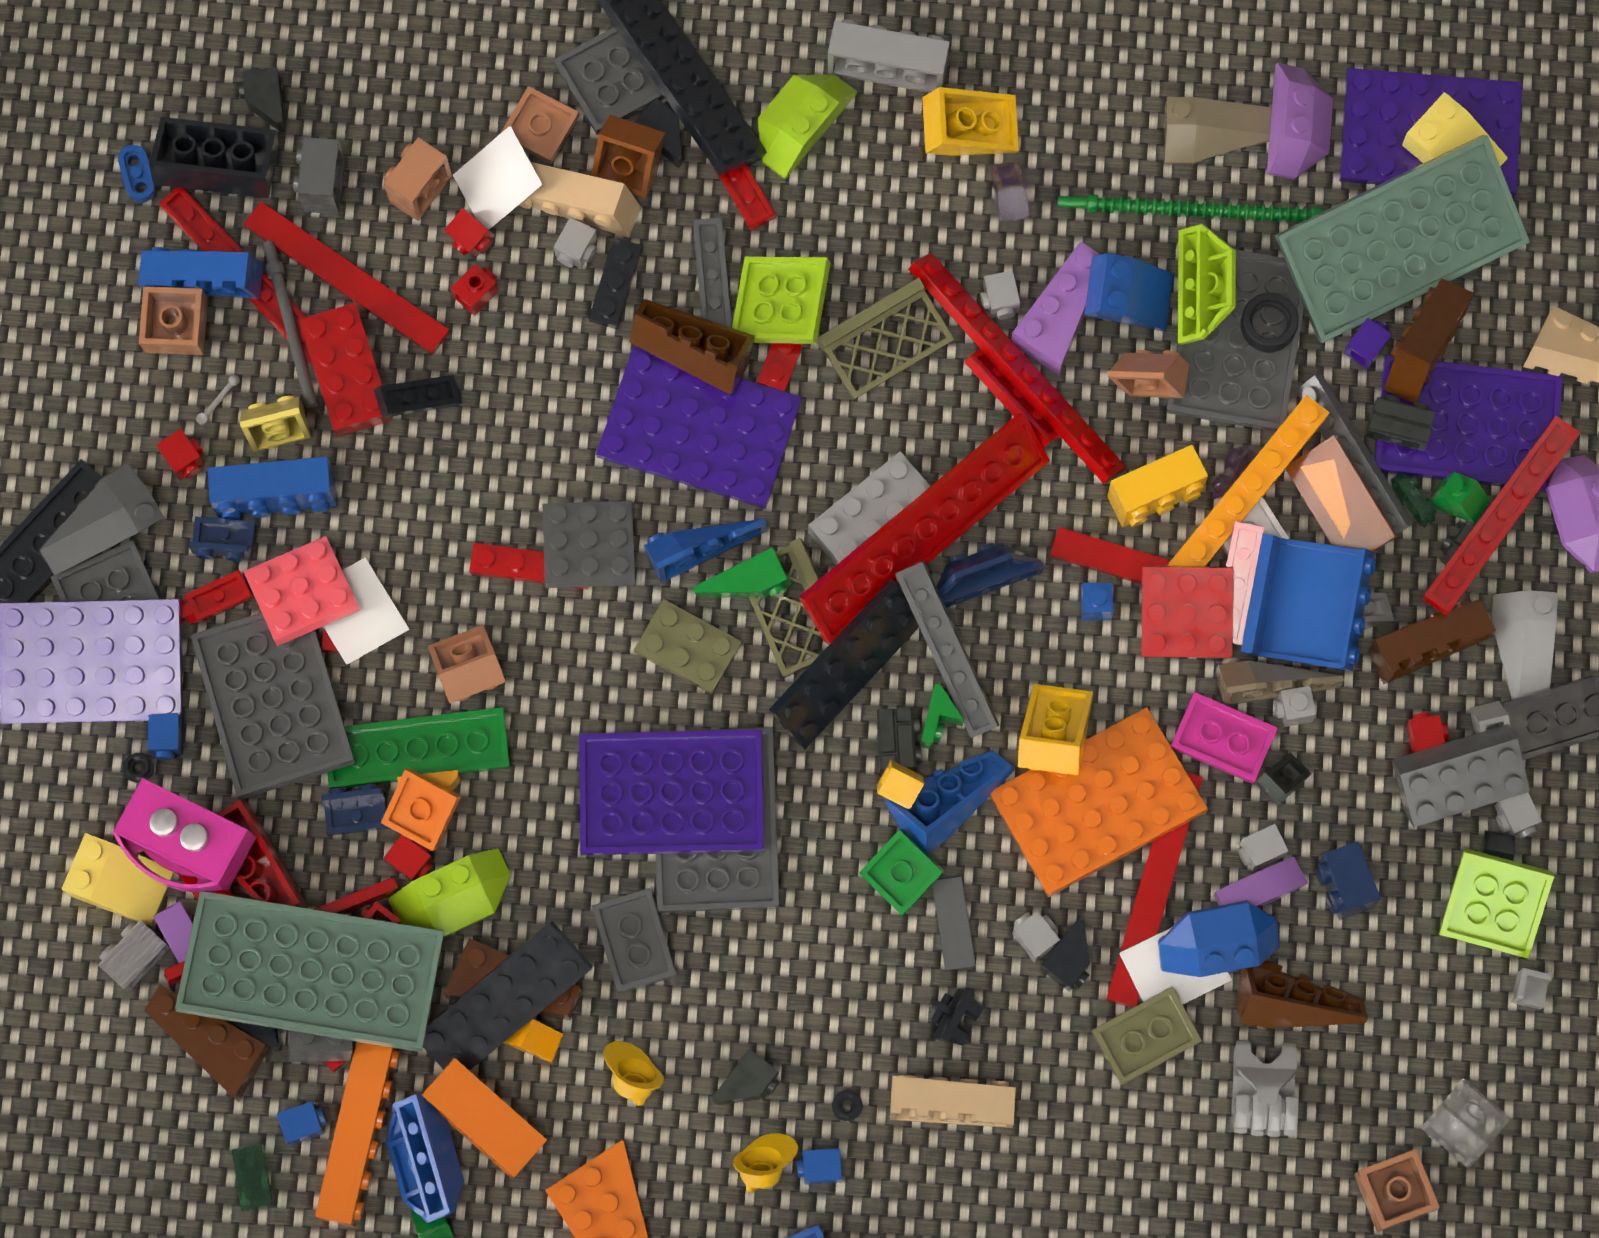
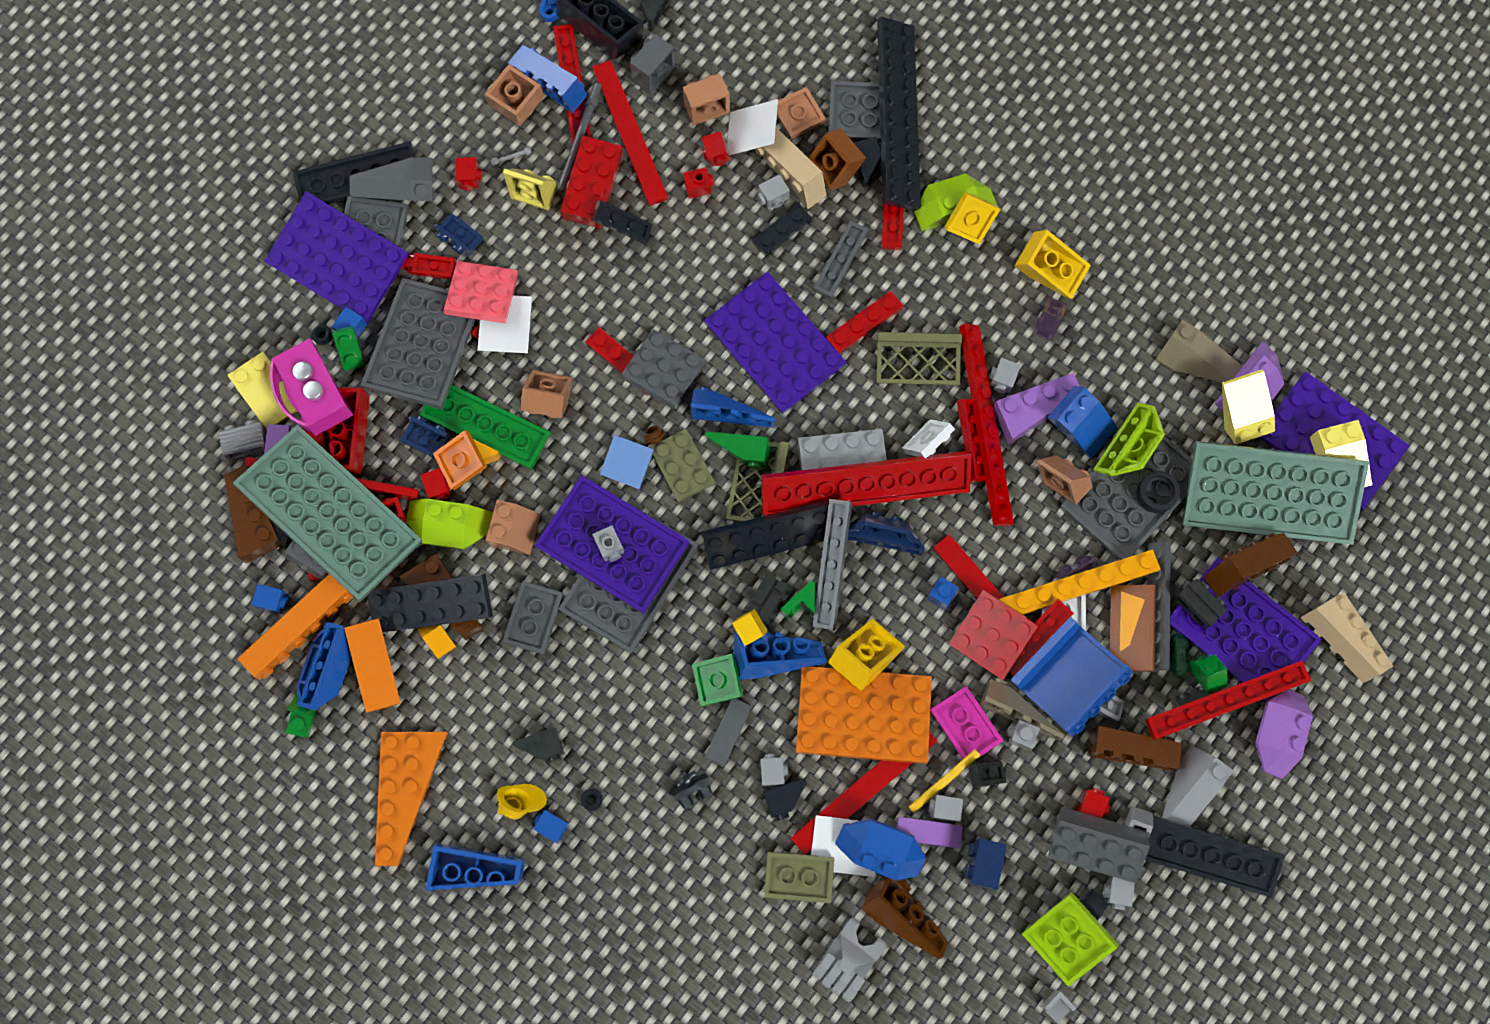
camera: 30 degrees right, 0 degrees up
blue brick [208,457,337,520] -> none
clear green plate [232,1144,273,1212] -> none
yellow piece [603,1041,664,1106] -> none
reddish brown wedge [629,299,755,395] -> none
lime plate [732,256,831,344] -> none
light grey brick [828,19,950,93] -> none
tan wedge [890,1075,1016,1128] -> none
green hose [1057,194,1324,224] -> none
yellow brick [1107,445,1208,528] -> none
dark purple brick [1344,318,1392,370] -> none
none -> green plate [332,326,365,371]
none -> nougat slope [486,500,541,555]
none -> light grey brick [592,525,624,562]
none -> medium blue tile [600,435,654,489]
none -> reddish brown plate [644,425,665,444]
none -> white plate [902,419,955,458]
none -> yellow bar [908,749,981,813]
none -> yellow plate [944,192,1000,245]
none -> slope [1222,369,1275,445]

